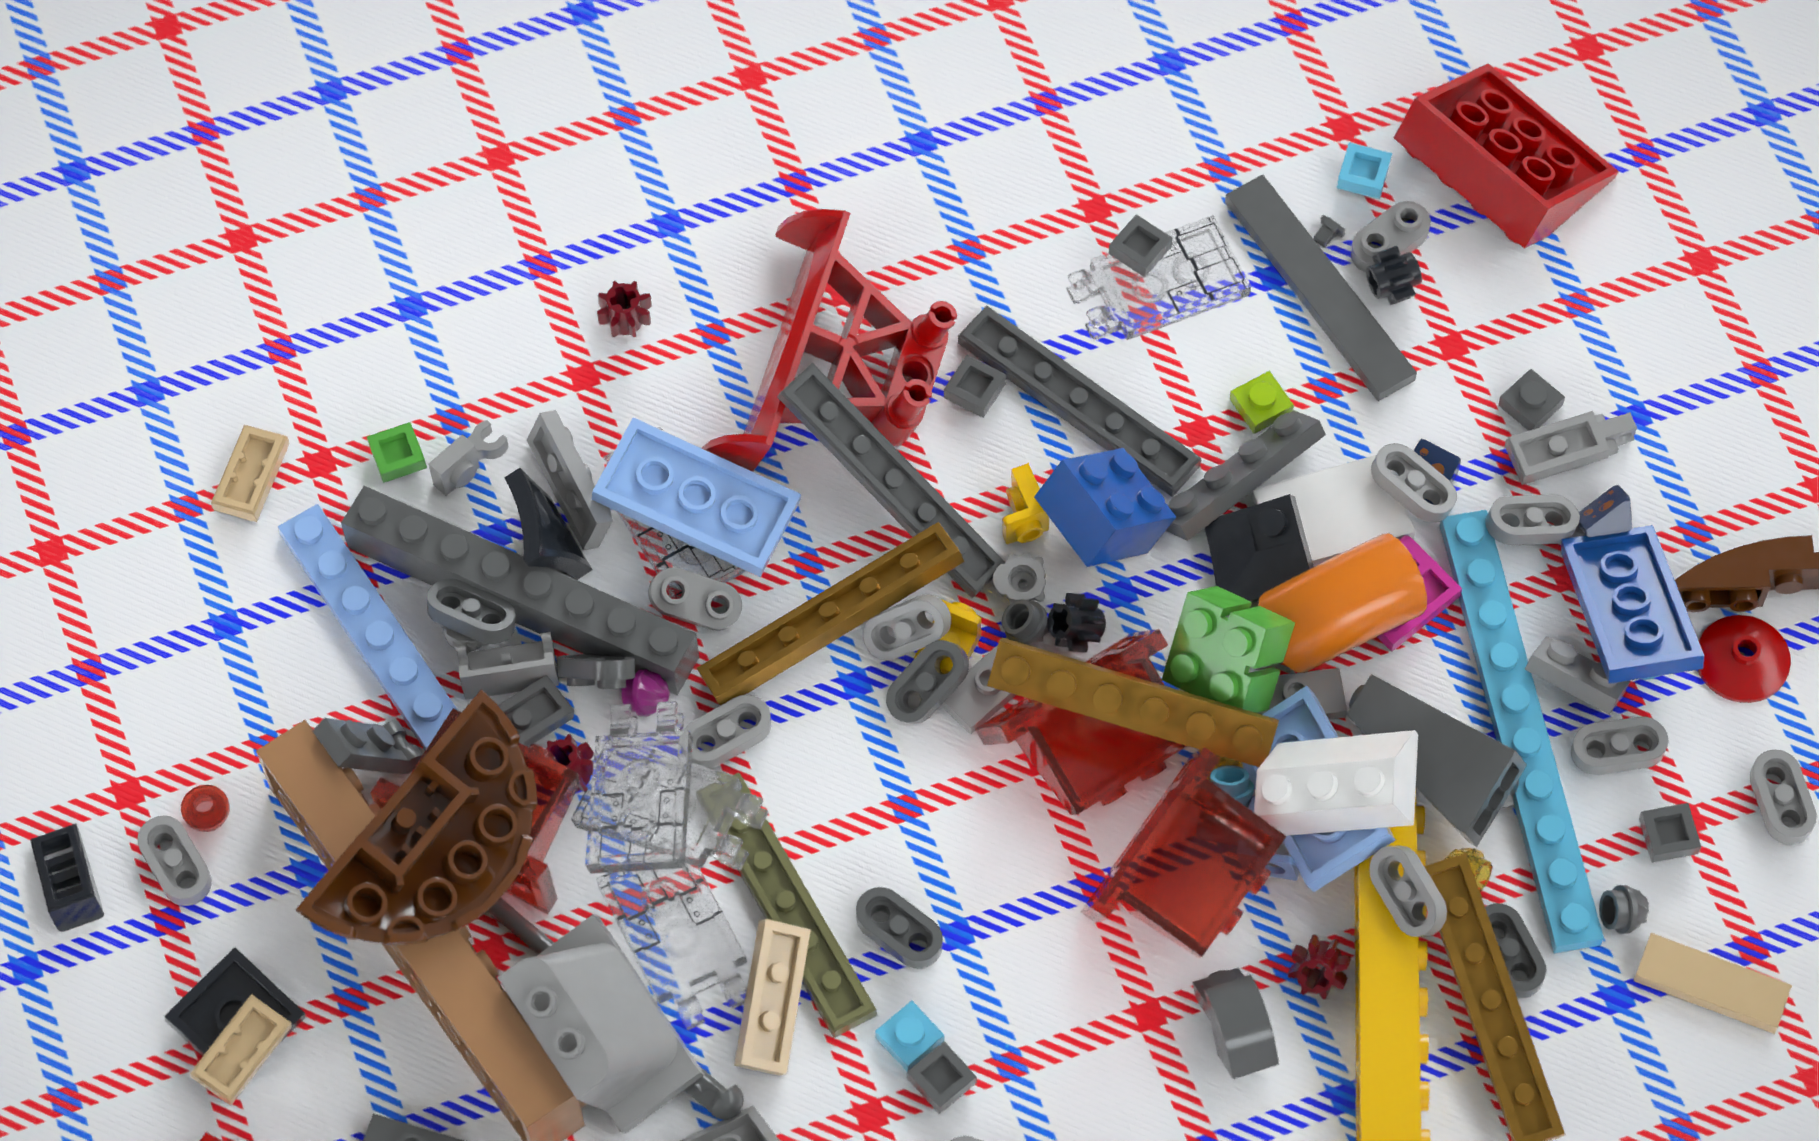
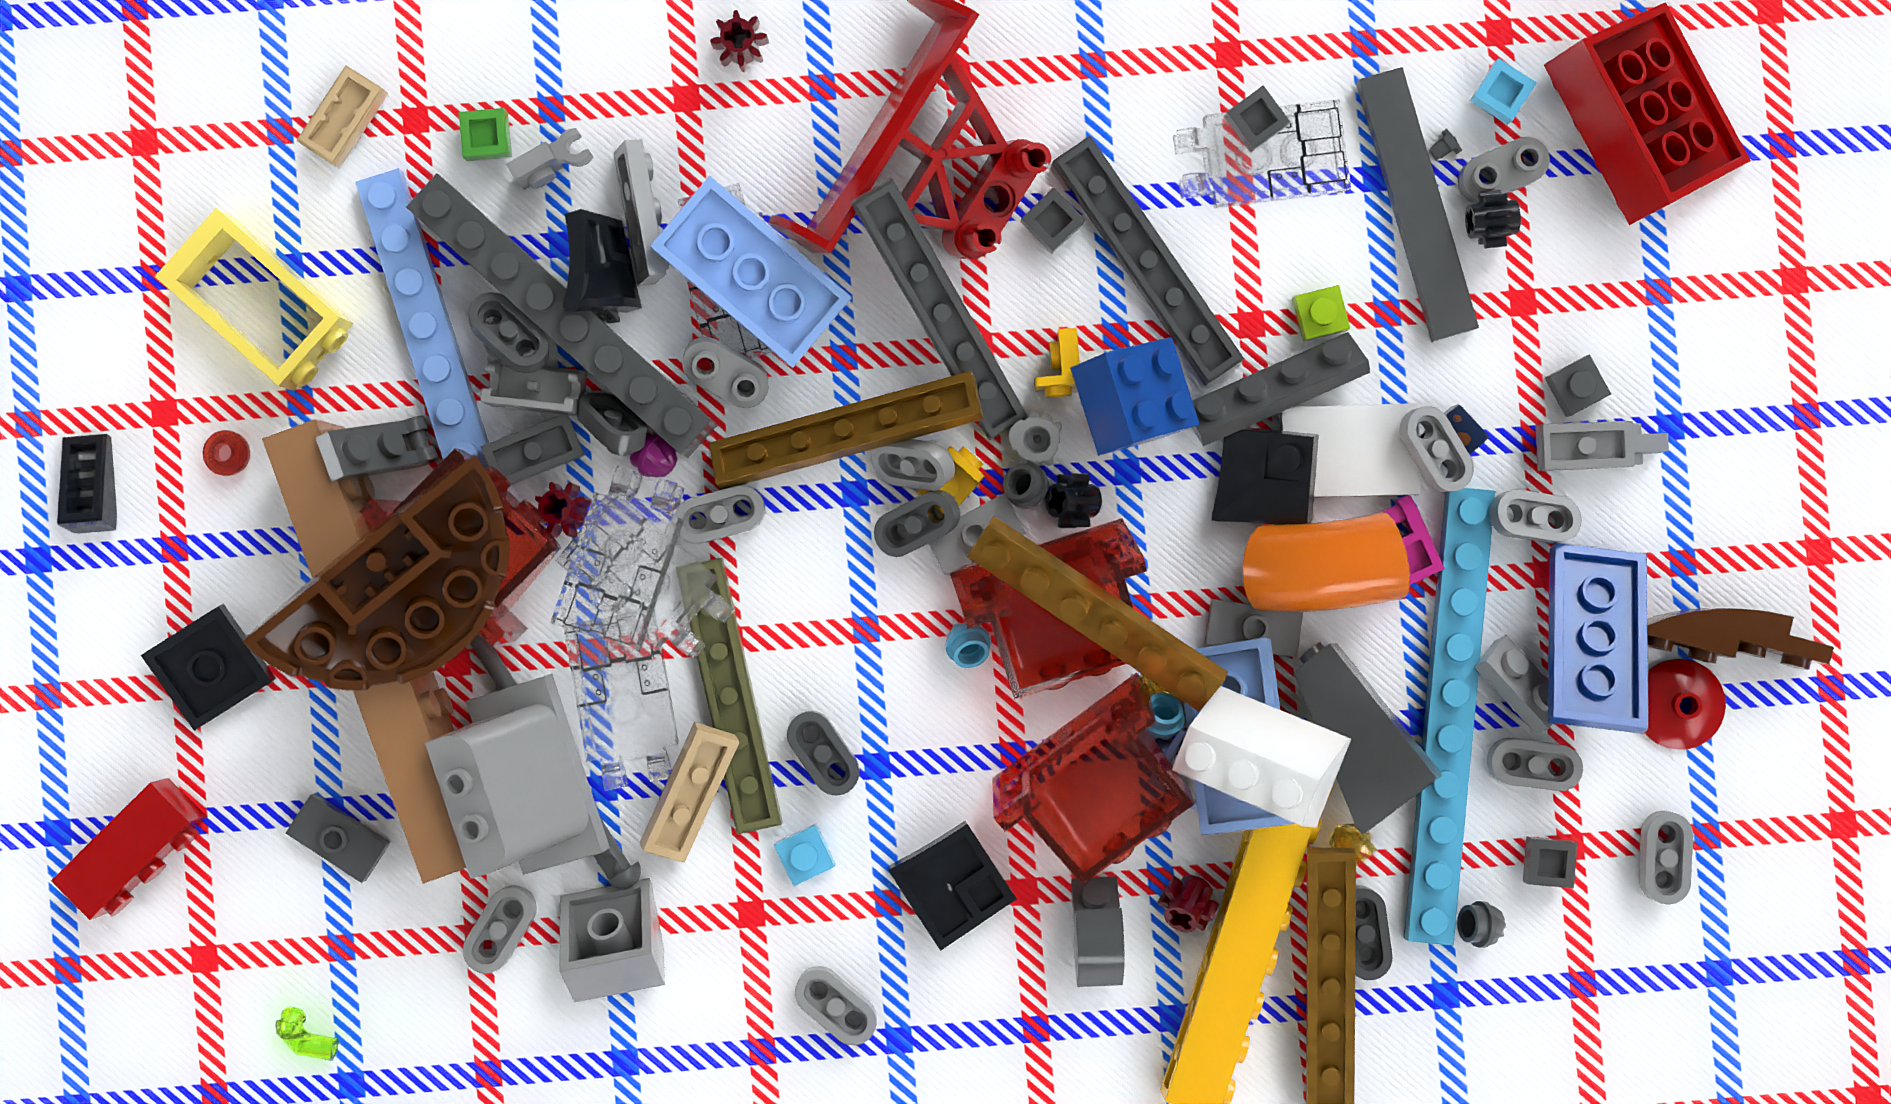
camera: 15 degrees right, 25 degrees up
light grey plate [137,816,212,906] -> none
tan plate [190,994,292,1106] -> none
dark grey plate [907,1041,977,1114] -> none
bright green piece [1161,586,1295,713] -> none
light grey plate [1369,846,1447,937] -> none
slope [1578,485,1633,537] -> none
tan tile [1634,933,1792,1034] -> none
none -> light yellow window [155,208,354,391]
none -> black plate [887,821,1017,951]
none -> medium azure plate [945,620,991,668]

